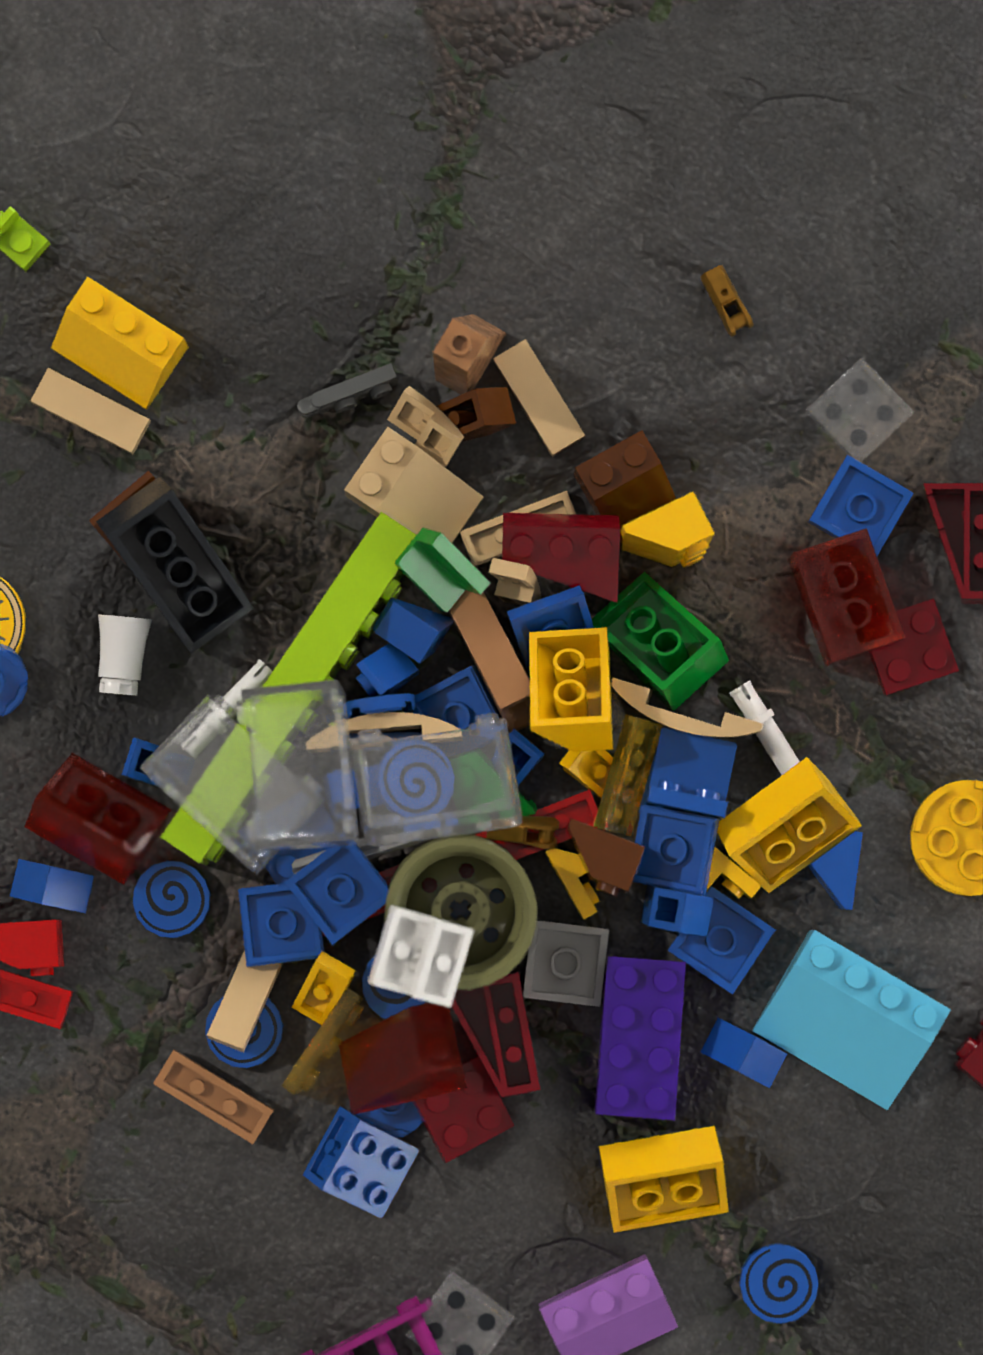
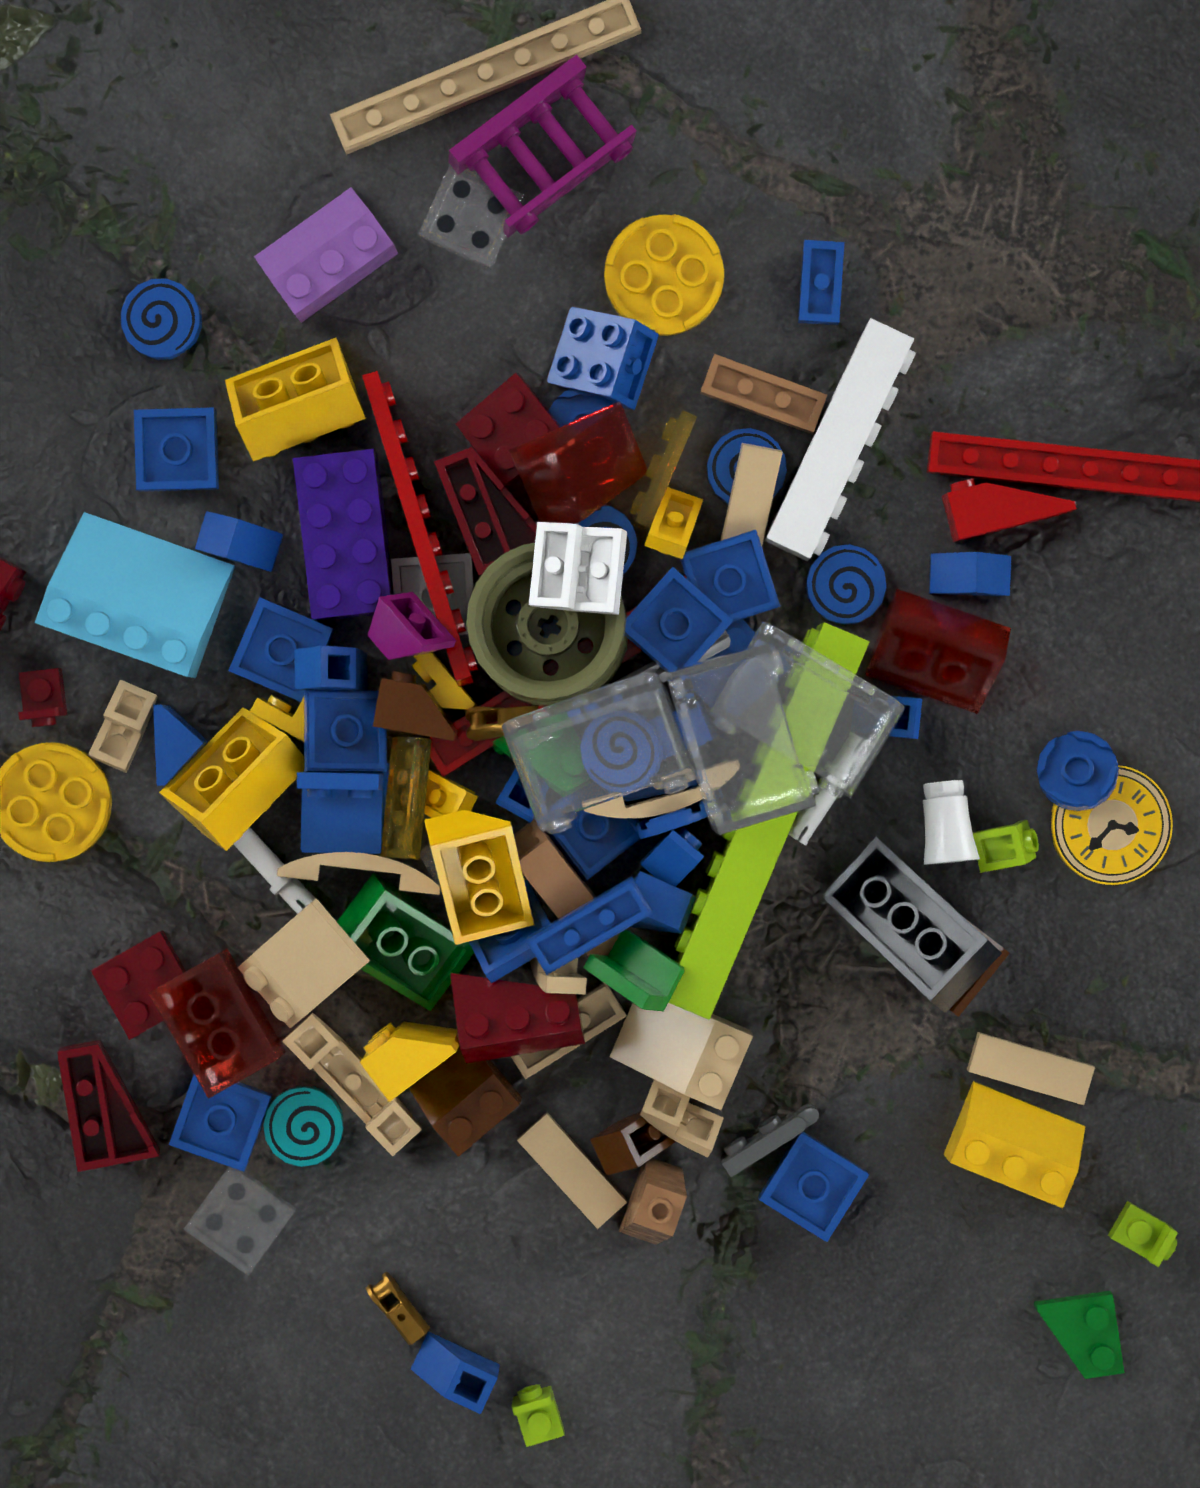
camera: 170 degrees right, 5 degrees up
none -> dark red bracket [18,668,68,727]
none -> tan slope [88,680,158,773]
none -> blue plate [134,407,219,492]
none -> tan slope [238,898,370,1028]
none -> teal tile [263,1086,344,1167]
none -> tan slope [283,1013,422,1156]
none -> red plate [362,371,478,687]
none -> magenta slope [368,592,456,660]
none -> blue slope [411,1331,500,1414]
none -> lime bracket [511,1384,565,1447]
none -> blue tile [526,876,653,975]
none -> yellow tile [604,214,724,336]
none -> blue plate [758,1132,869,1242]
none -> white brick [764,318,916,561]
none -> blue plate [798,240,845,325]
none -> lime bracket [973,820,1039,873]
none -> green wing [1034,1291,1125,1379]

